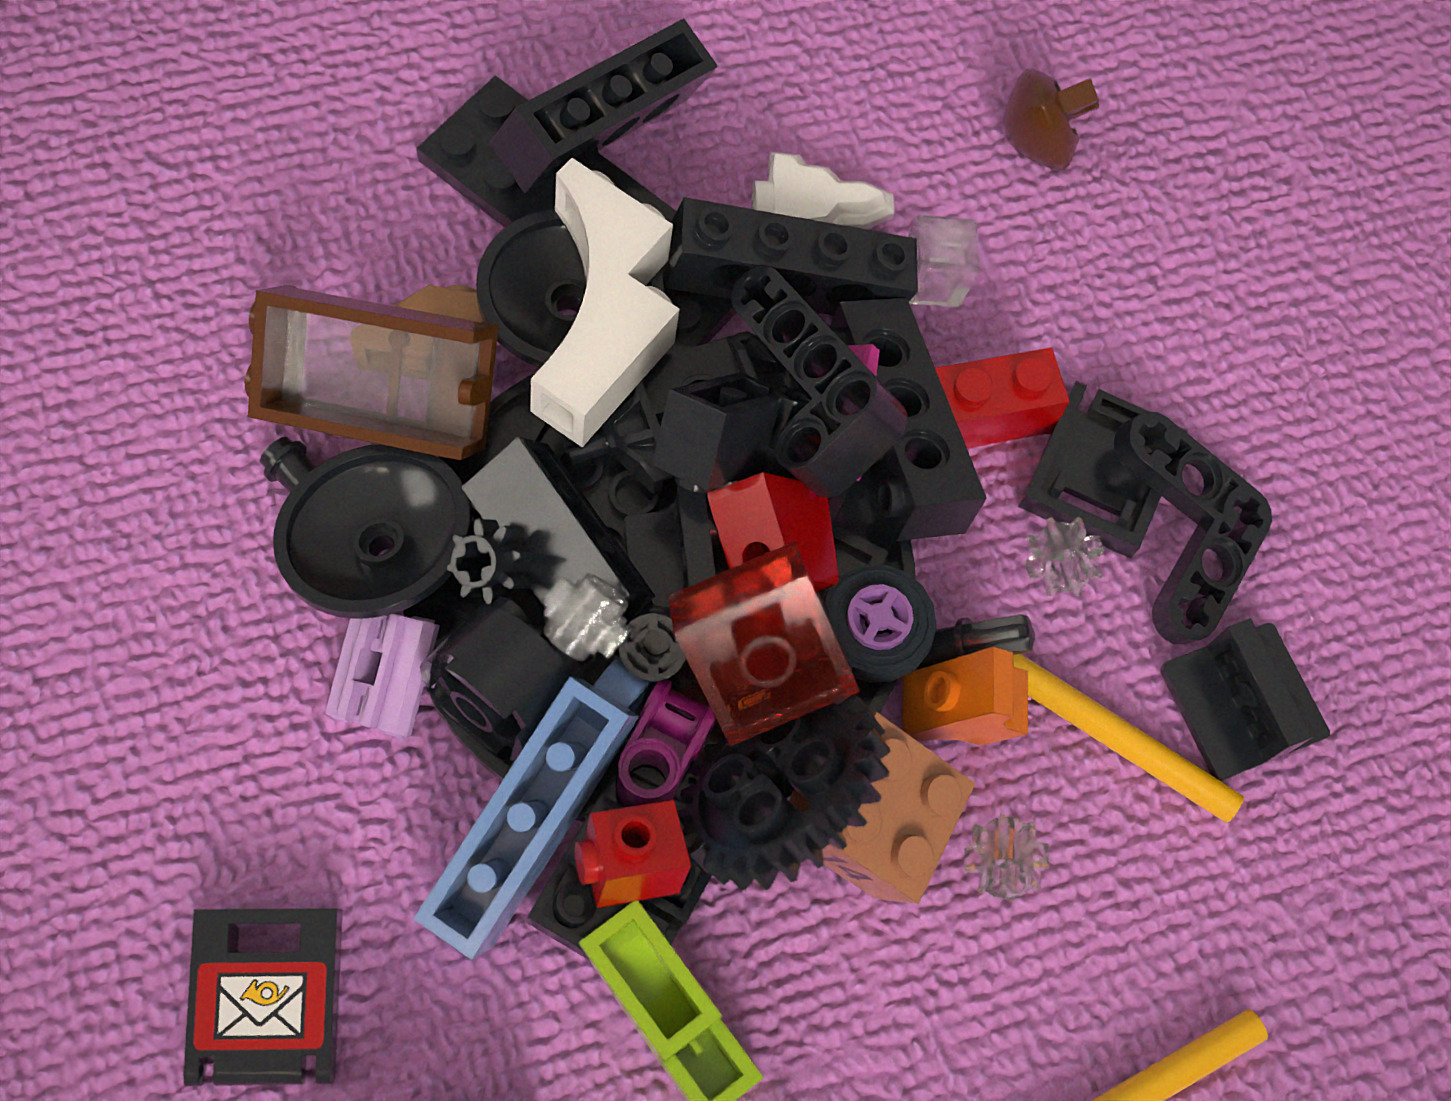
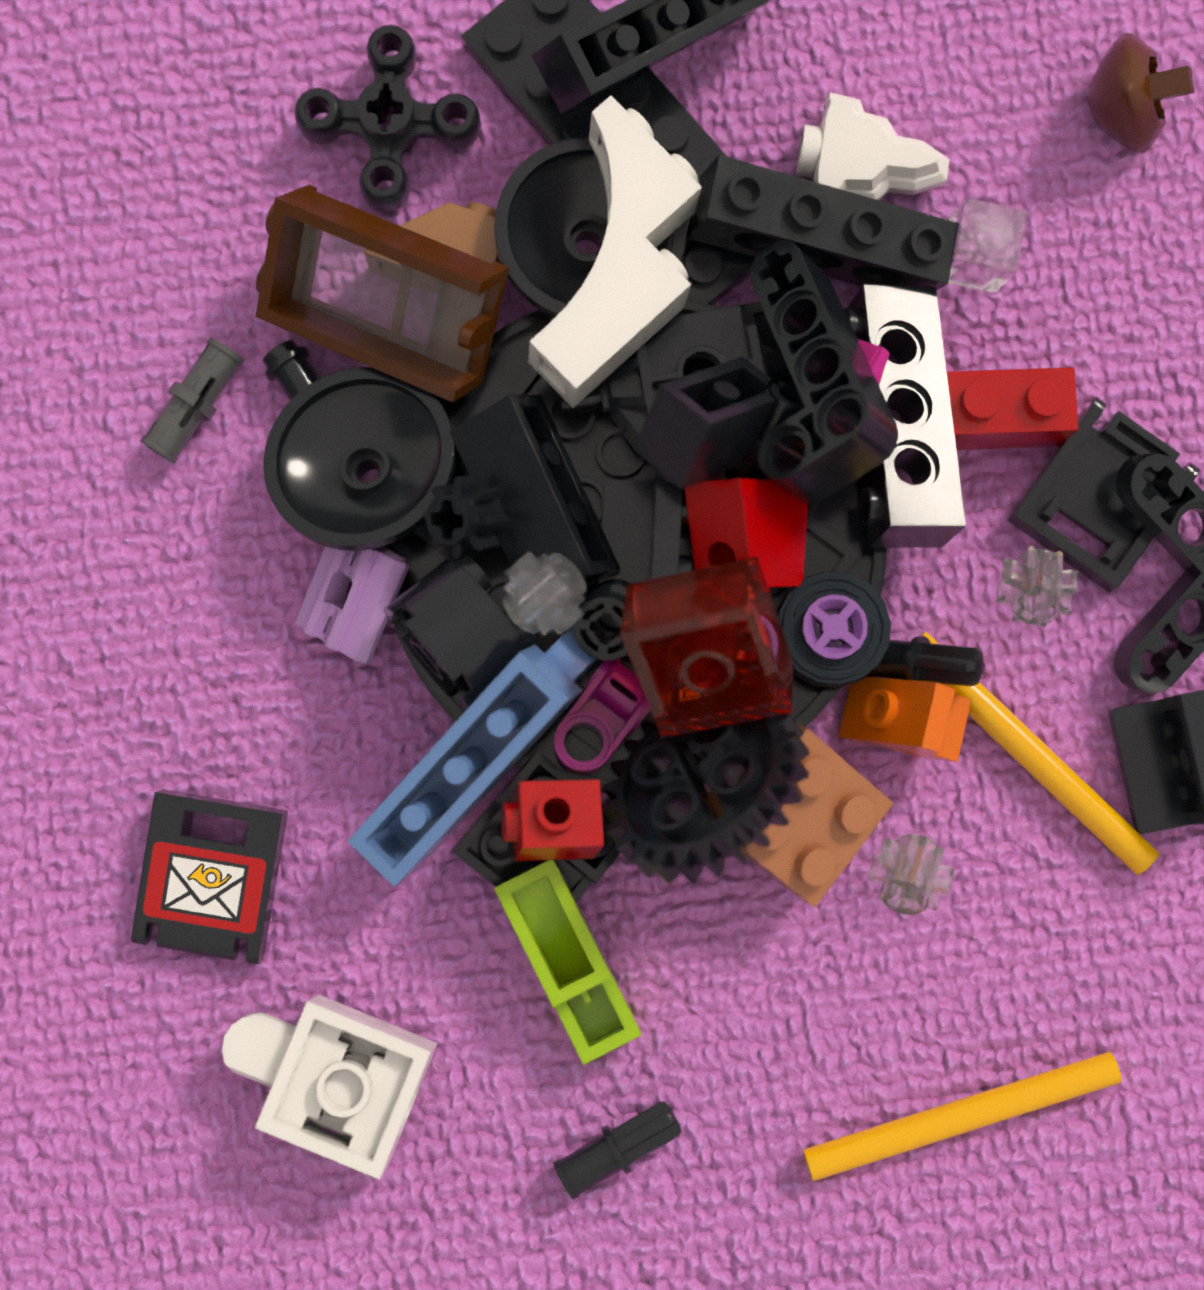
camera: 20 degrees right, 15 degrees up
none -> dark grey pin [140,338,244,464]
none -> black gear [294,25,481,213]

